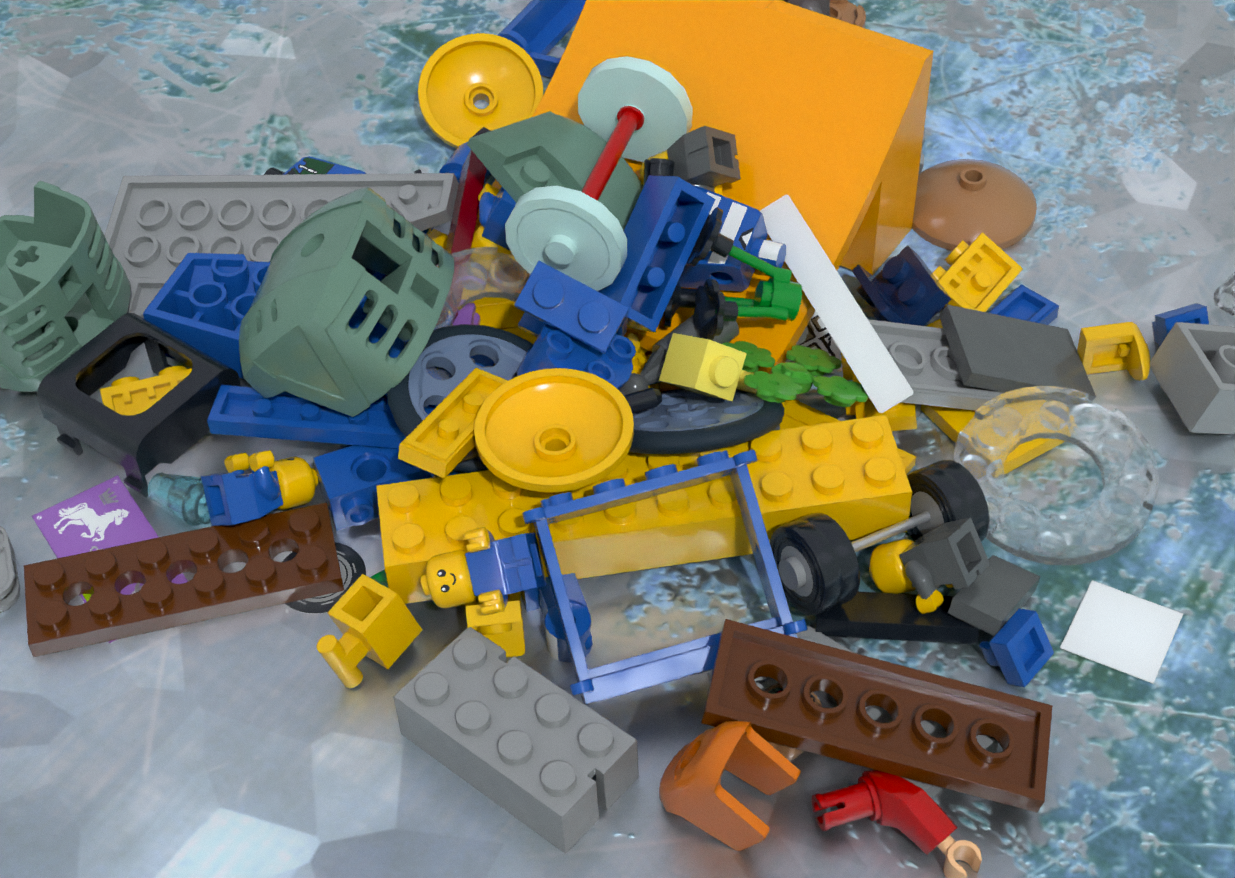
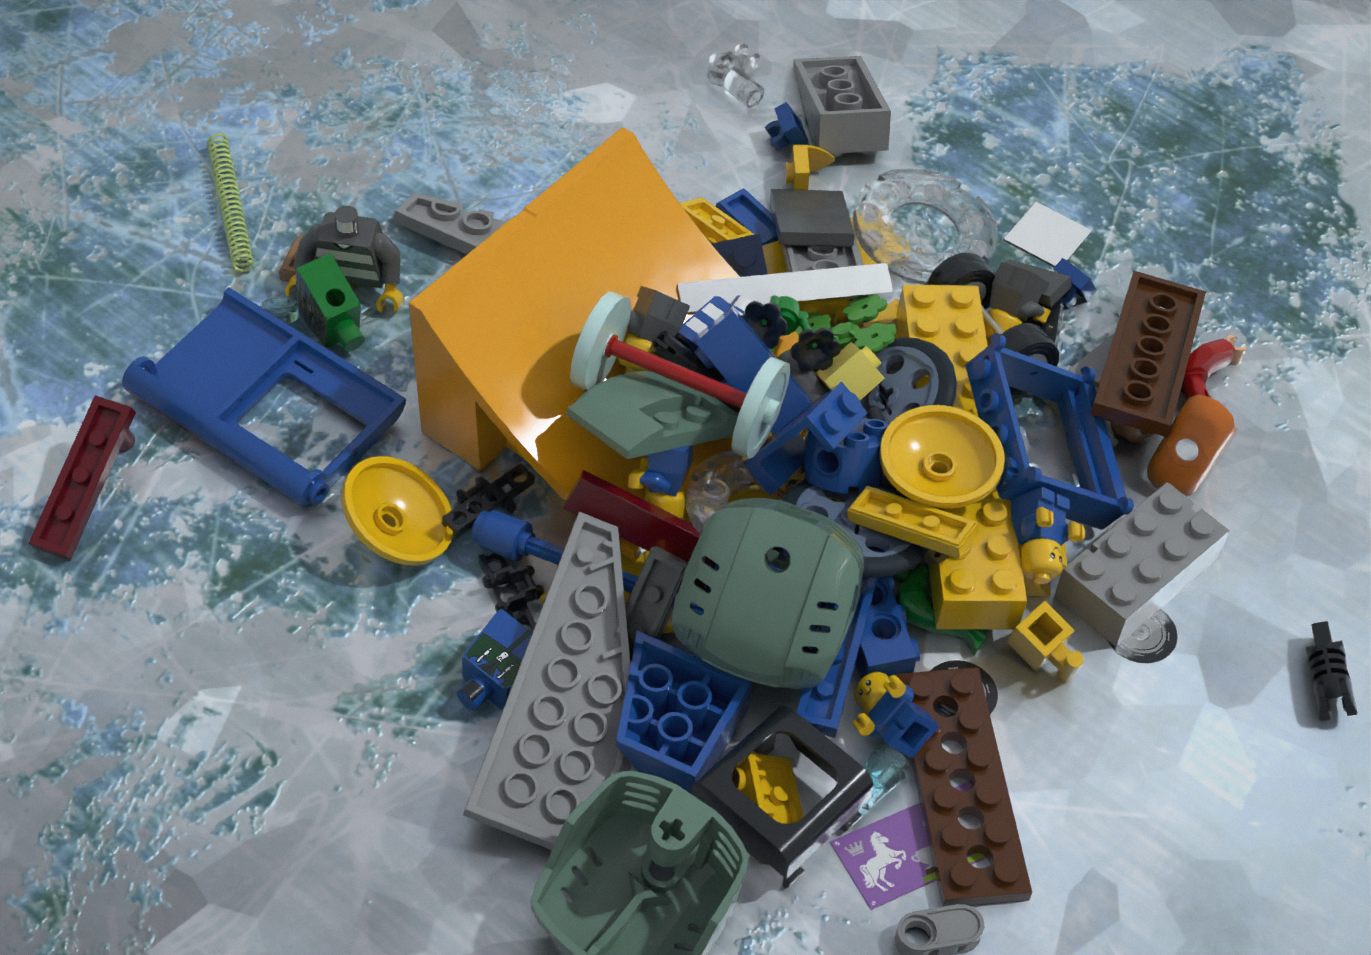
camera: 90 degrees left, 5 degrees up
none -> sticker [1107,609,1178,663]

